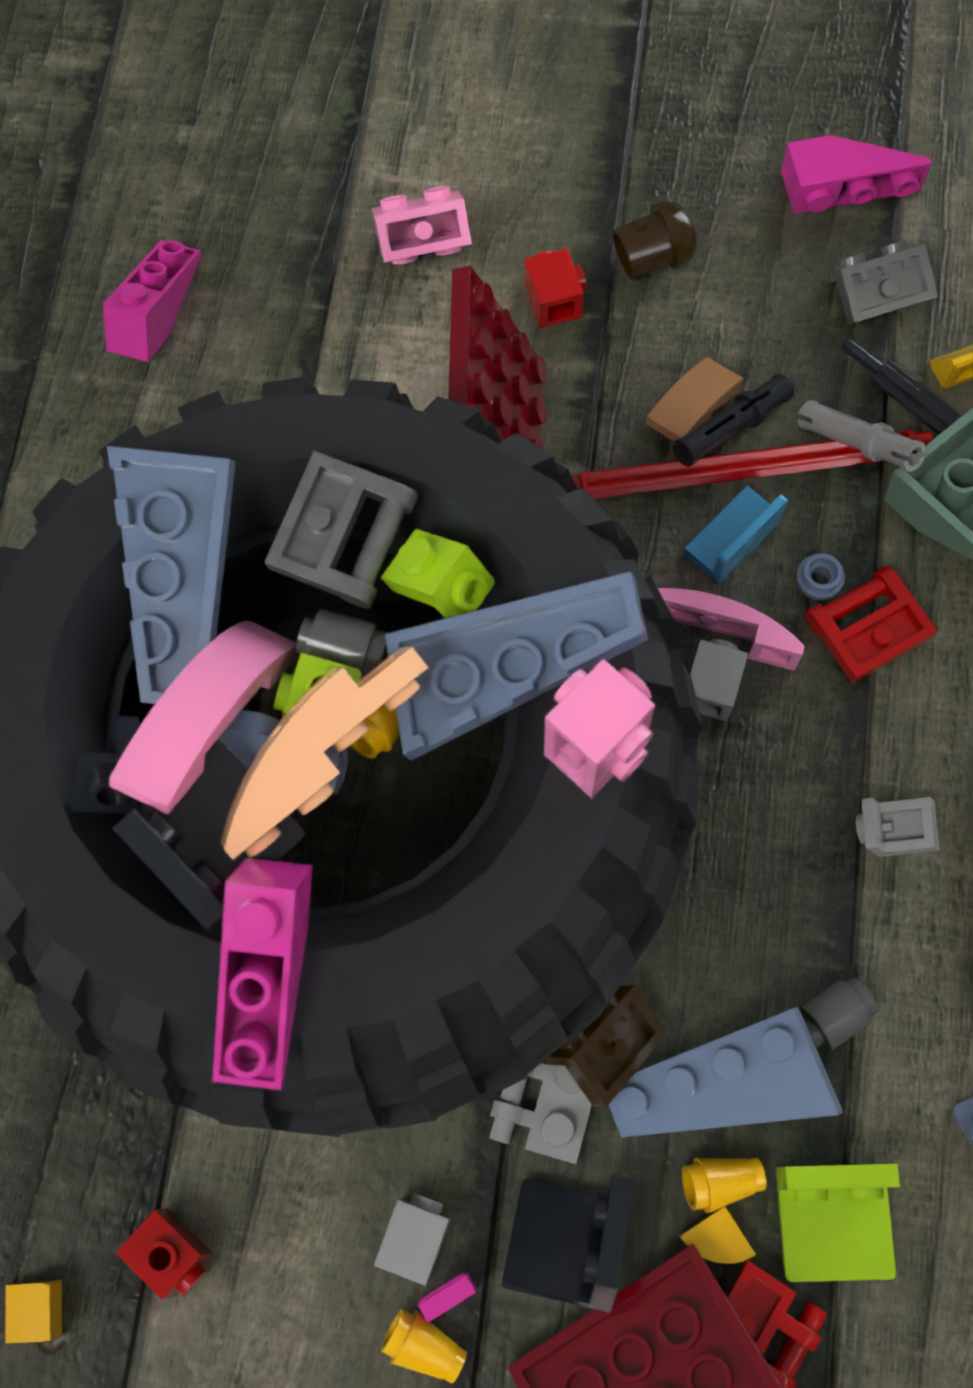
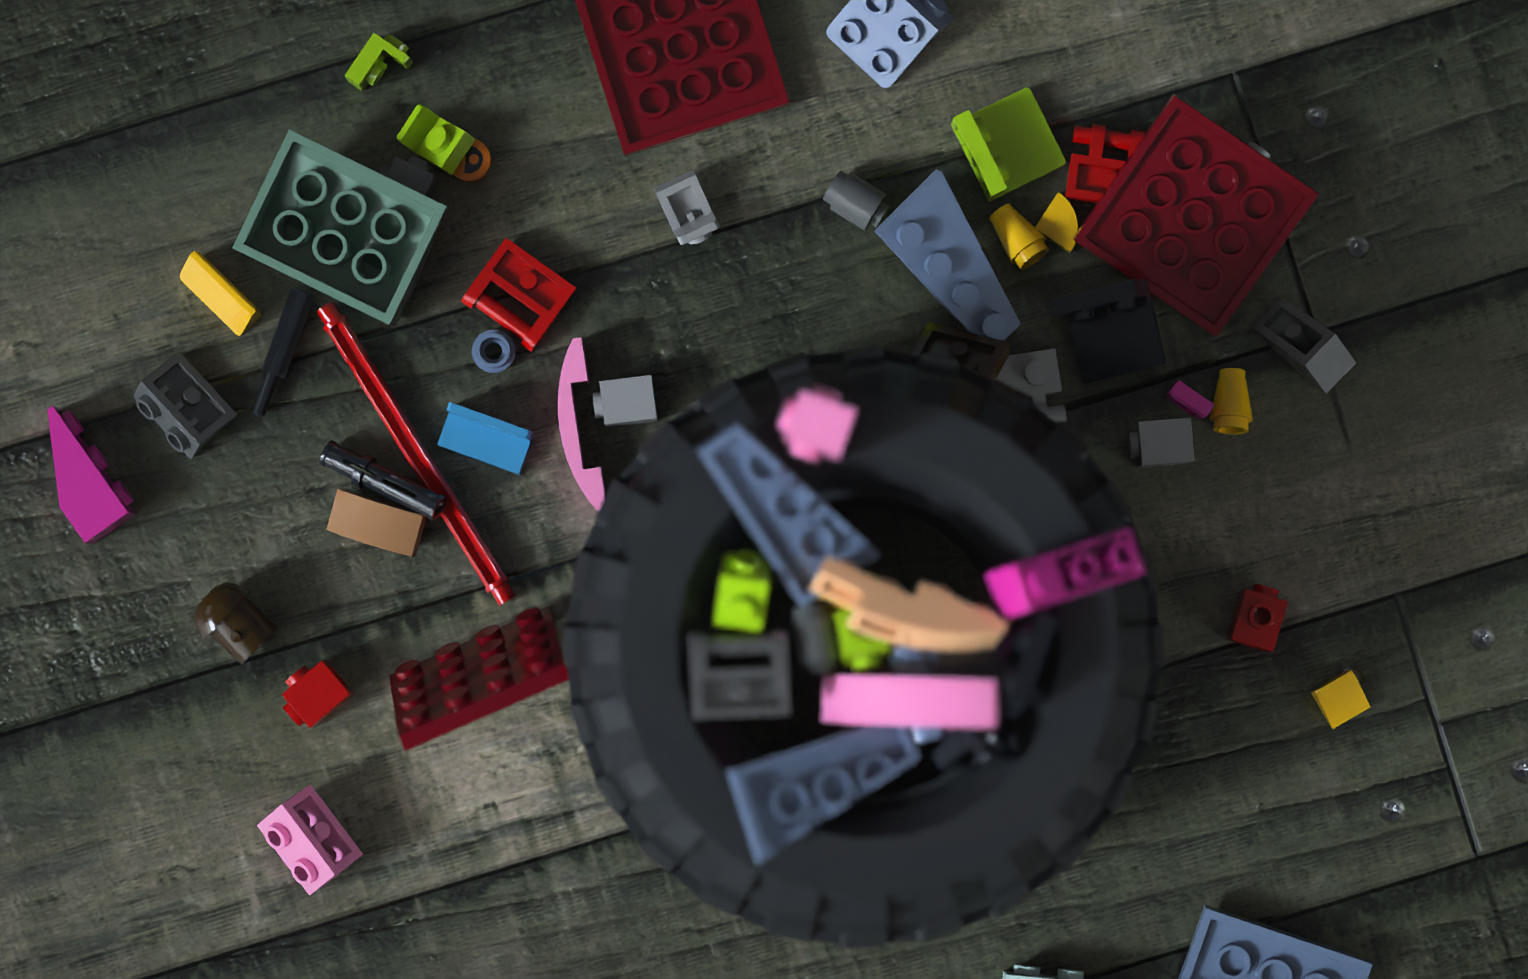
camera: 120 degrees left, 15 degrees up
light grey pin [797,400,926,472] -> none

